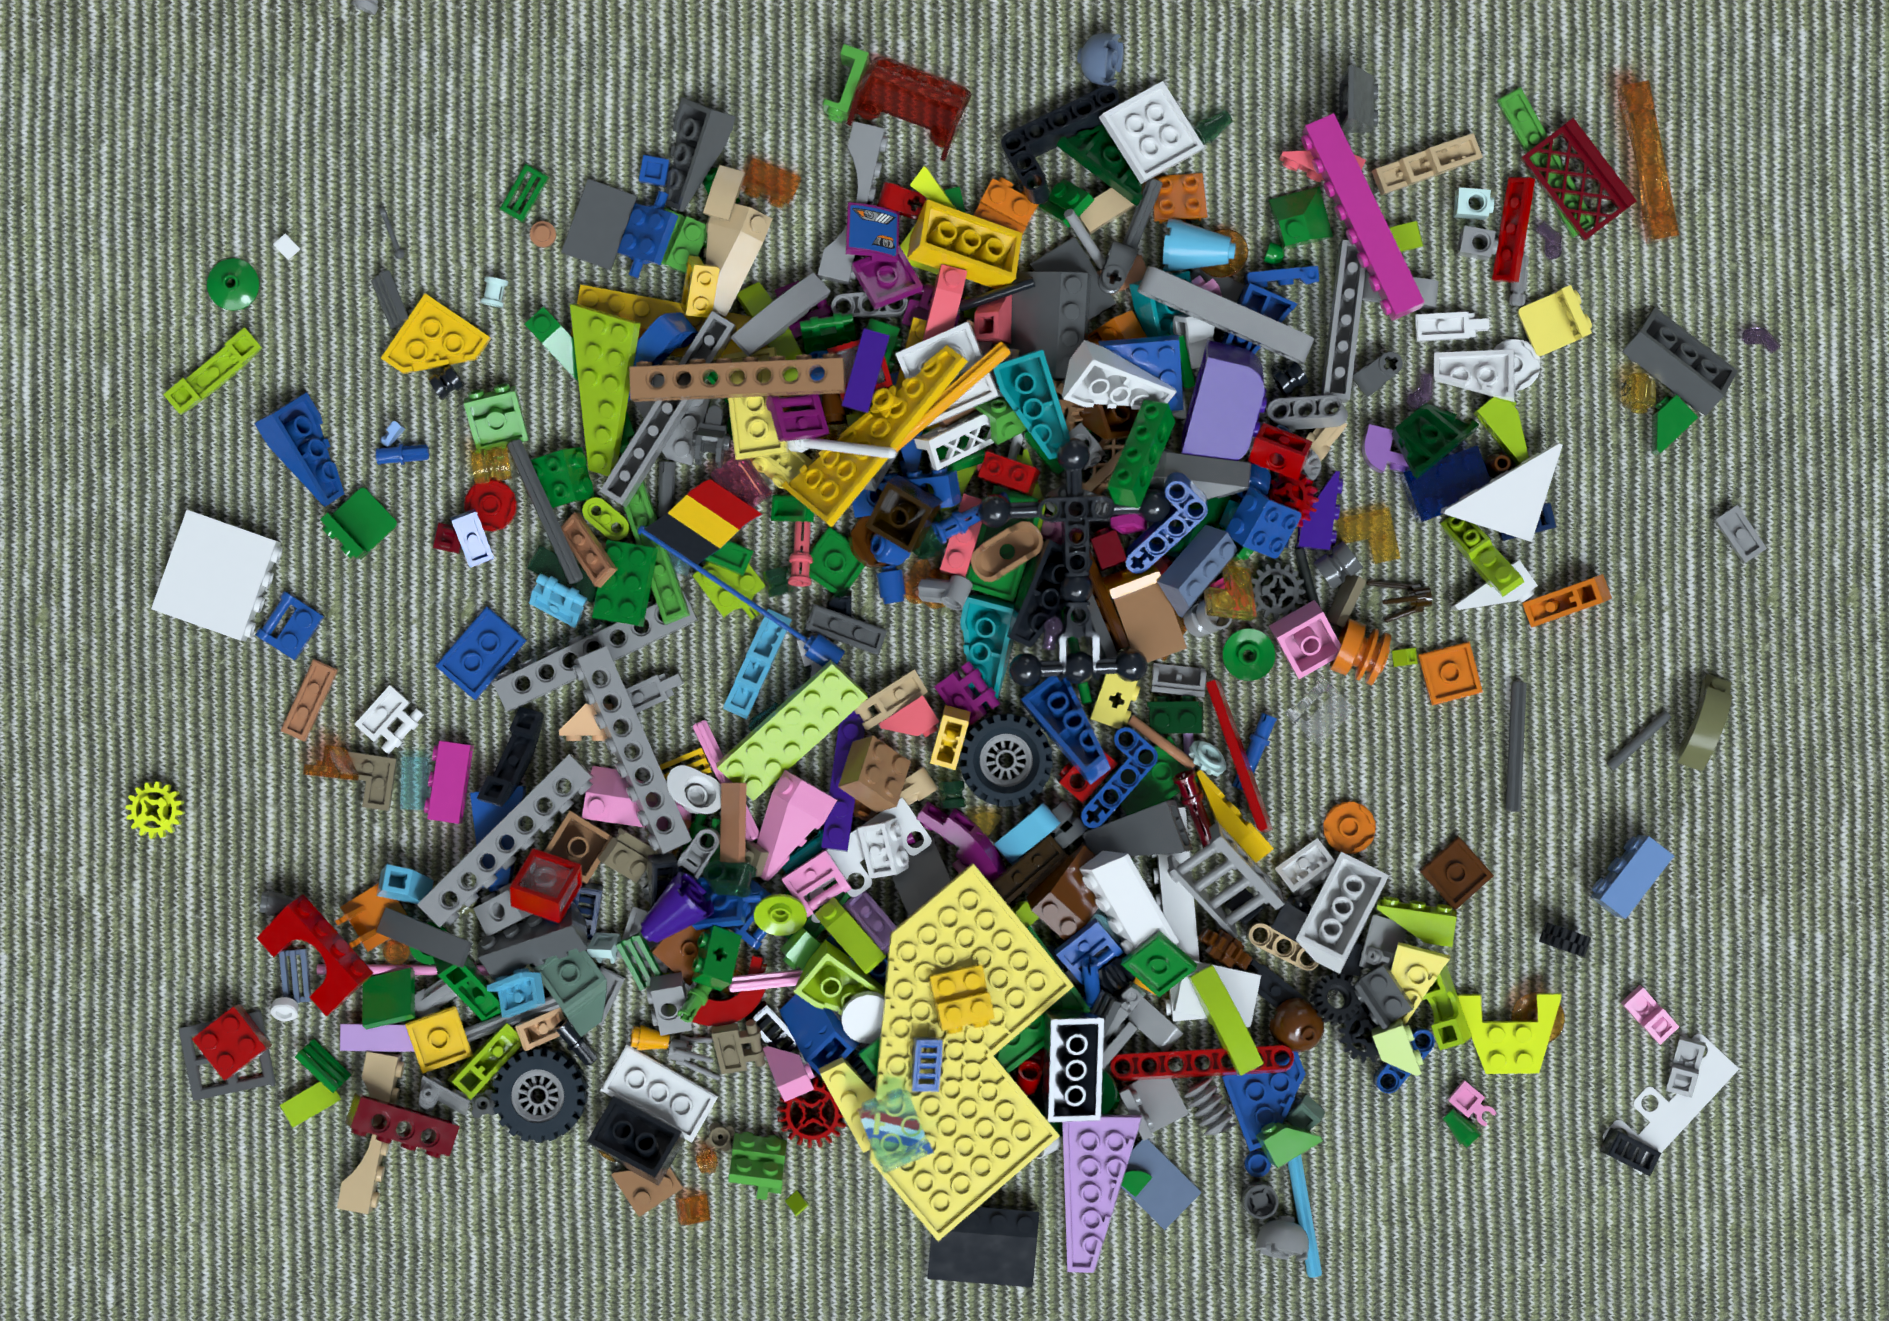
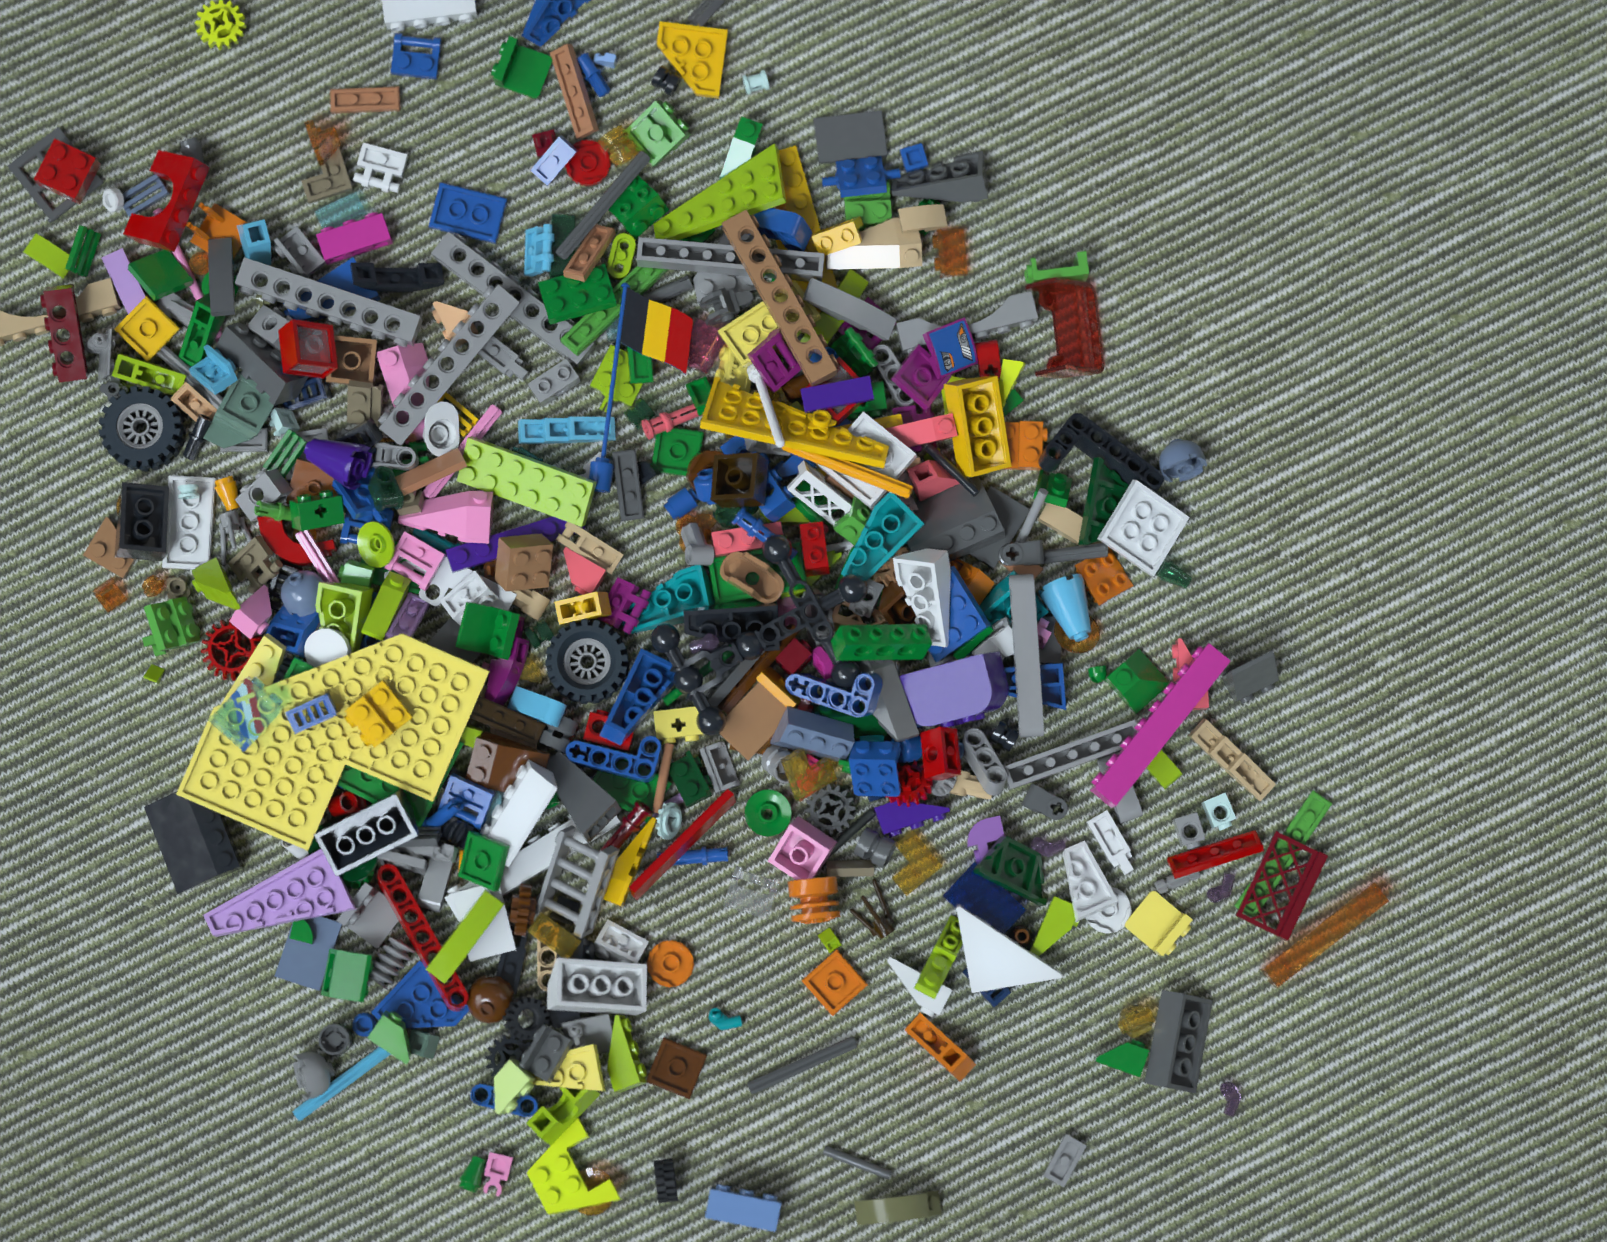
camera: 60 degrees right, 5 degrees down
green tile [500,164,549,223] -> none
nougat plate [530,221,556,248] -> none
blue hinge [1244,266,1319,288] -> none
none -> light aqua bush [178,484,200,499]
none -> lime slope [191,557,241,610]
none -> light grey bracket [273,226,326,278]
none -> sand blue cylinder [281,570,324,617]
none -> slope [321,948,373,1003]
none -> green bracket [456,602,520,660]
none -> light grey brick [528,359,581,408]
none -> clear yellow slope [528,912,581,959]
none -> nougat plate [550,44,599,139]
none -> teal arm [708,1008,742,1030]

